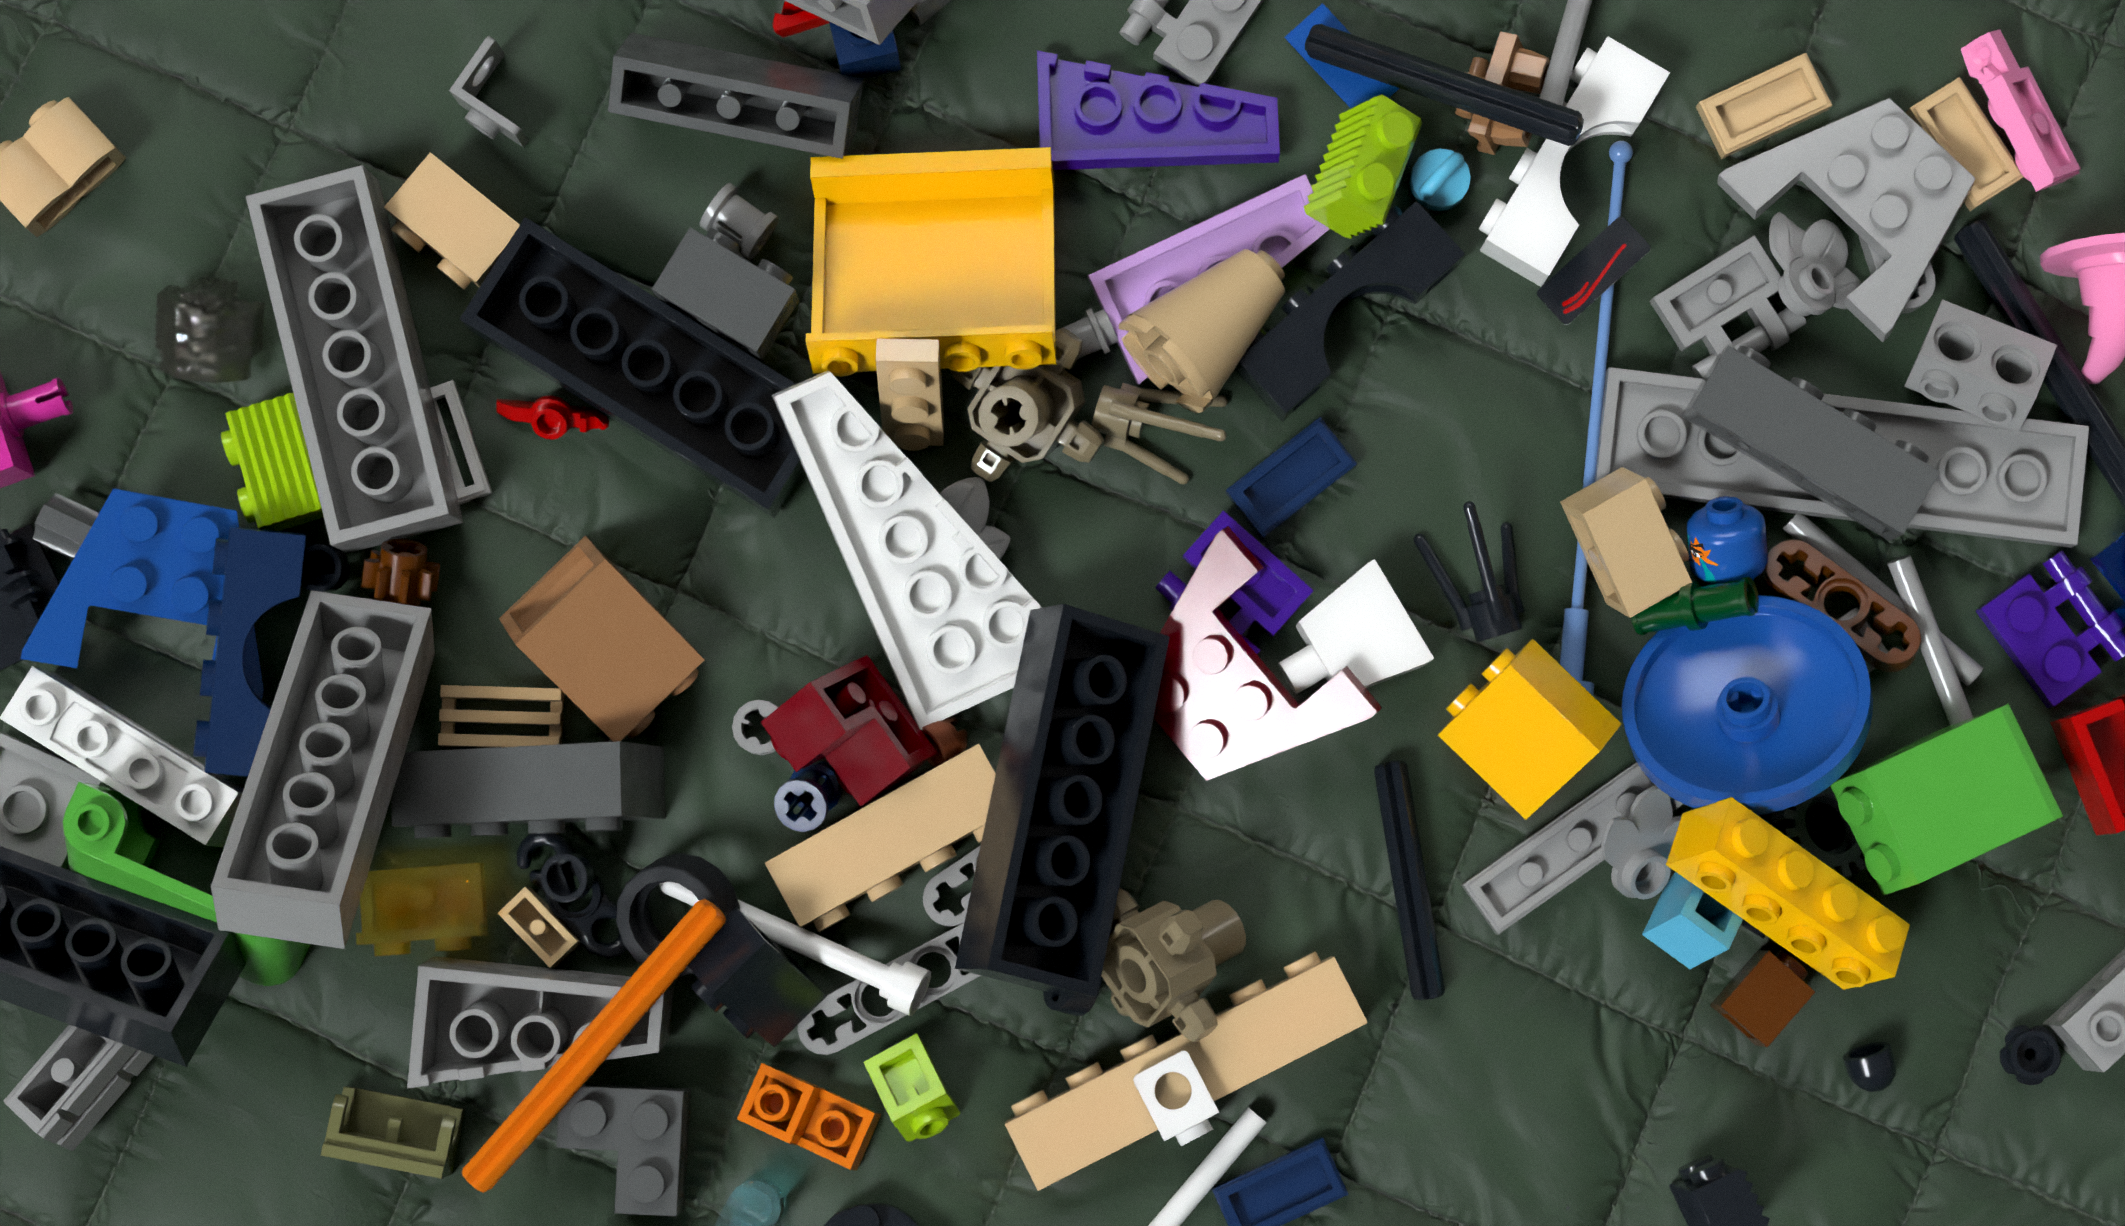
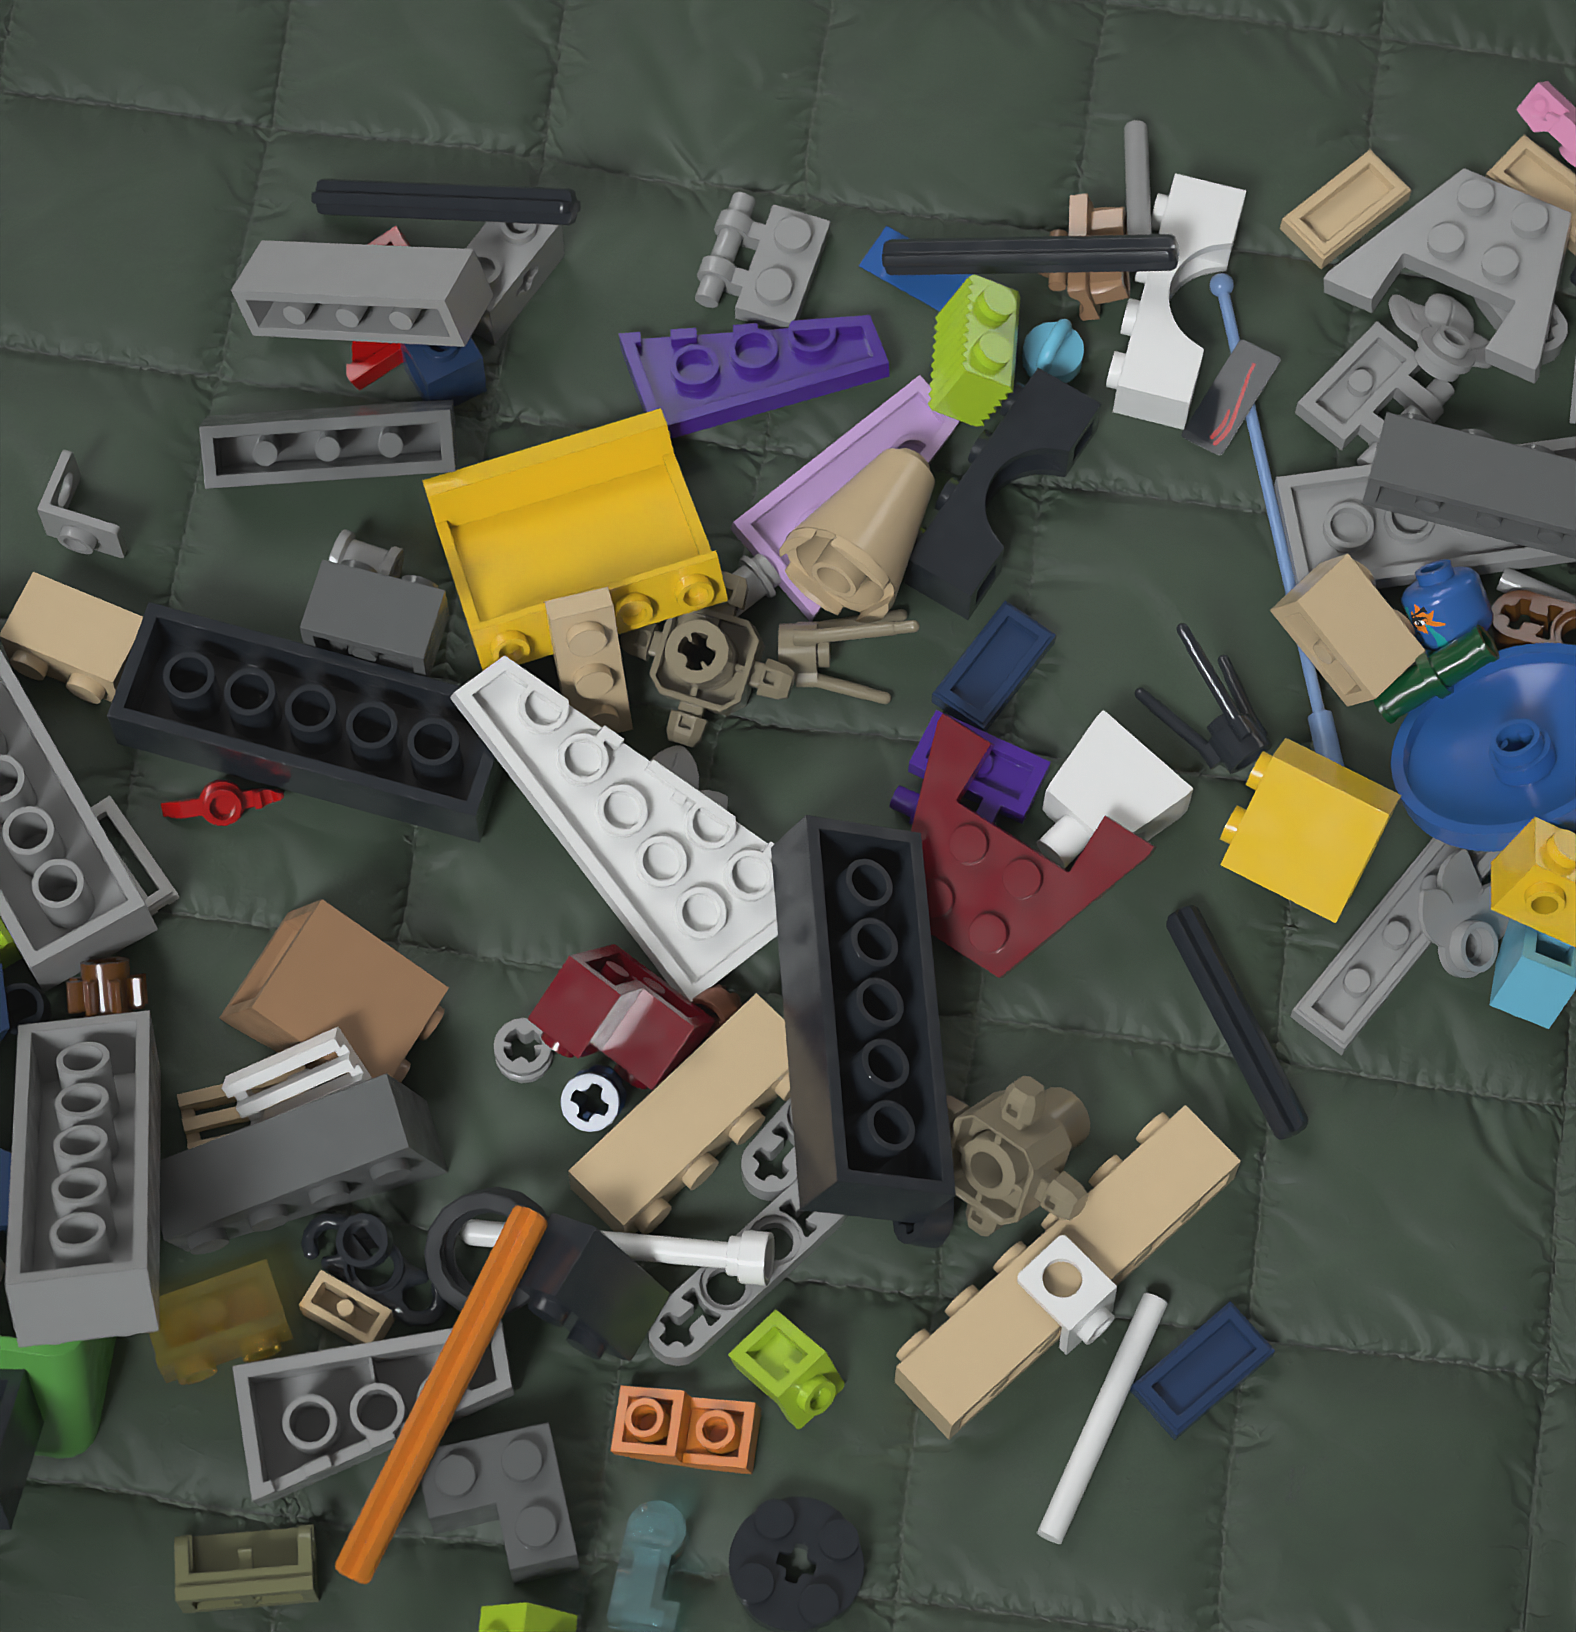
camera: 20 degrees left, 15 degrees down
none -> white tile [222,1027,372,1126]

